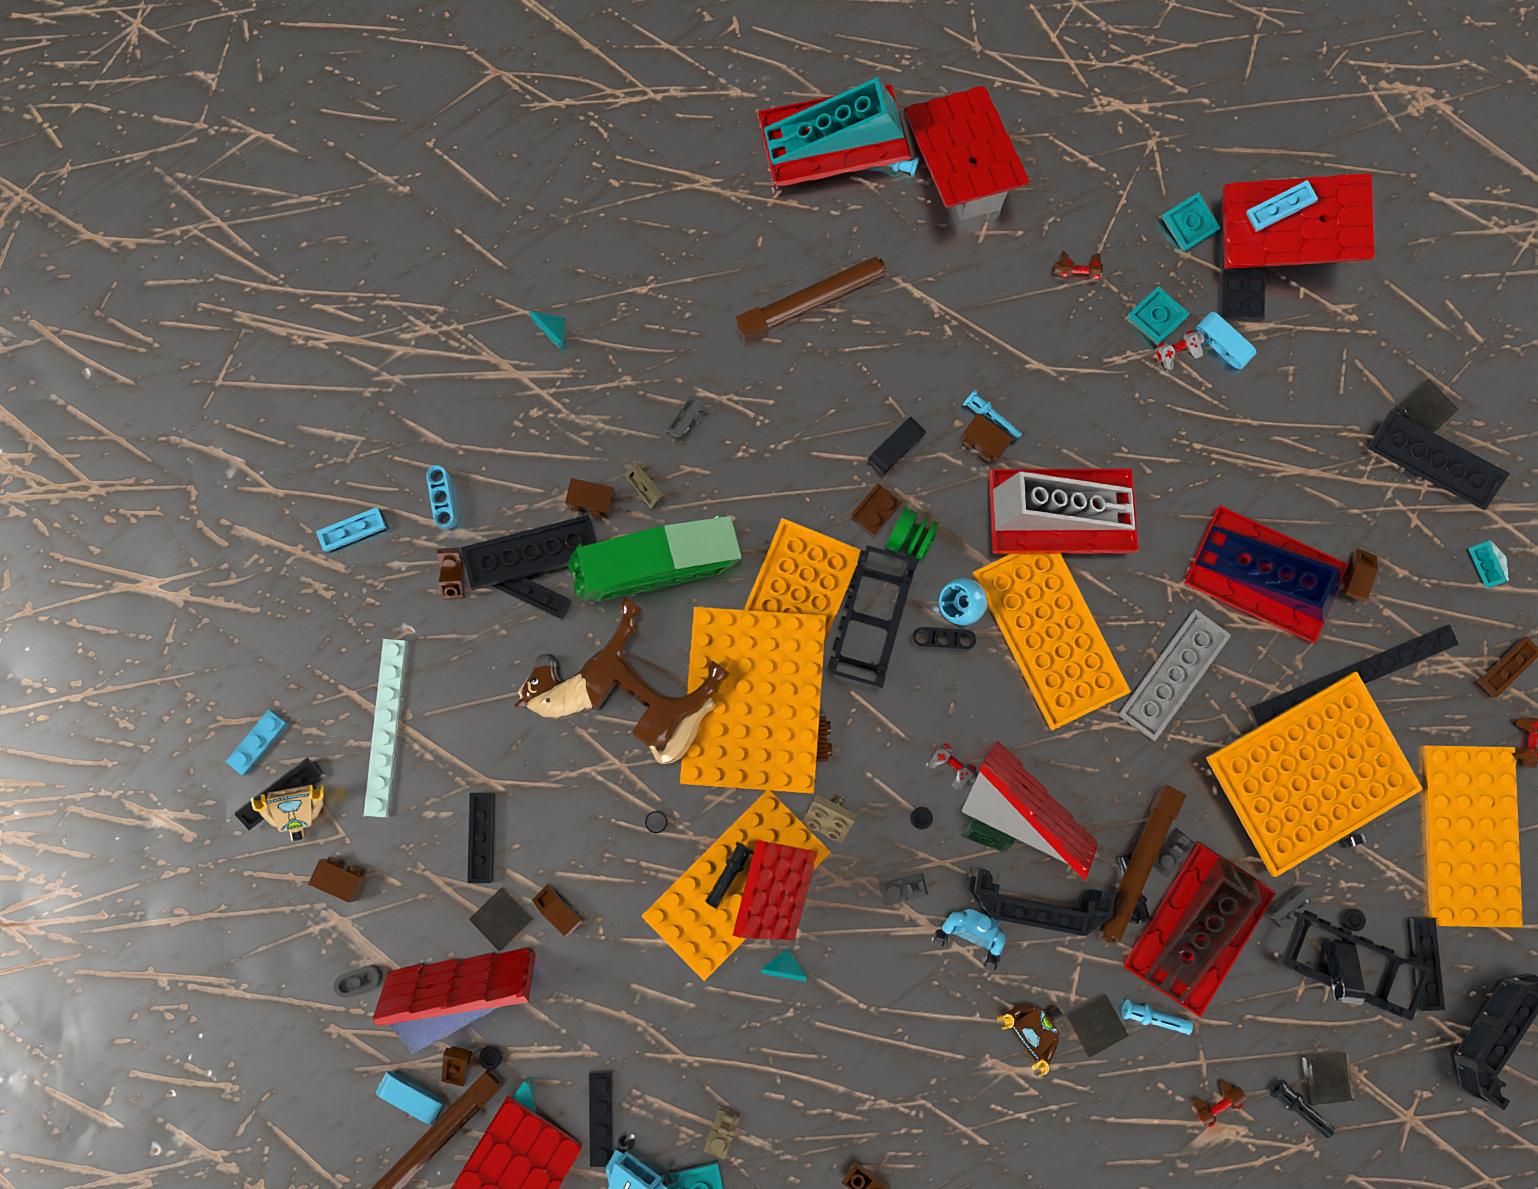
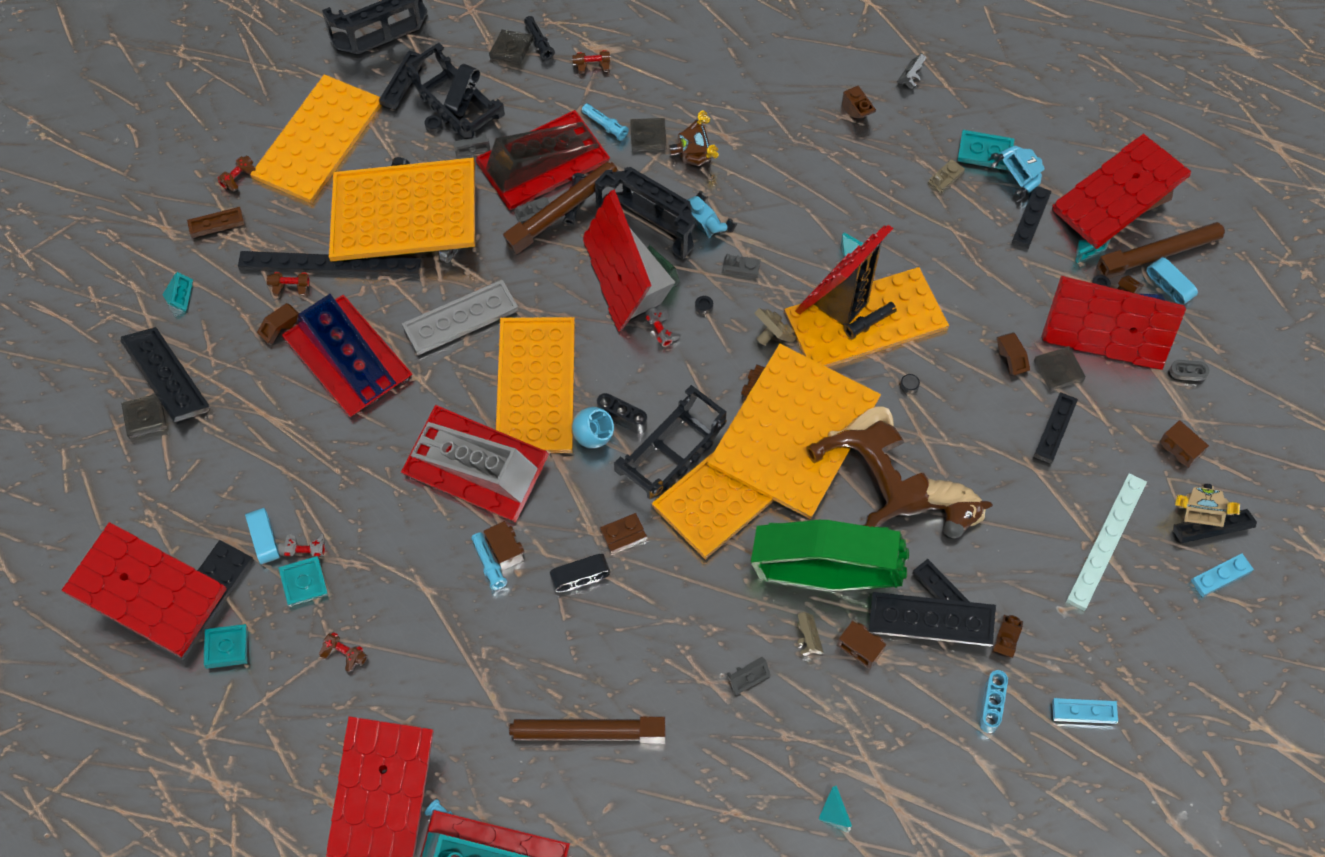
camera: 155 degrees left, 20 degrees down
green wheel [885,507,938,563] -> none
medium azure plate [1246,180,1318,232] -> none
none -> reddish brown piece [267,272,310,297]

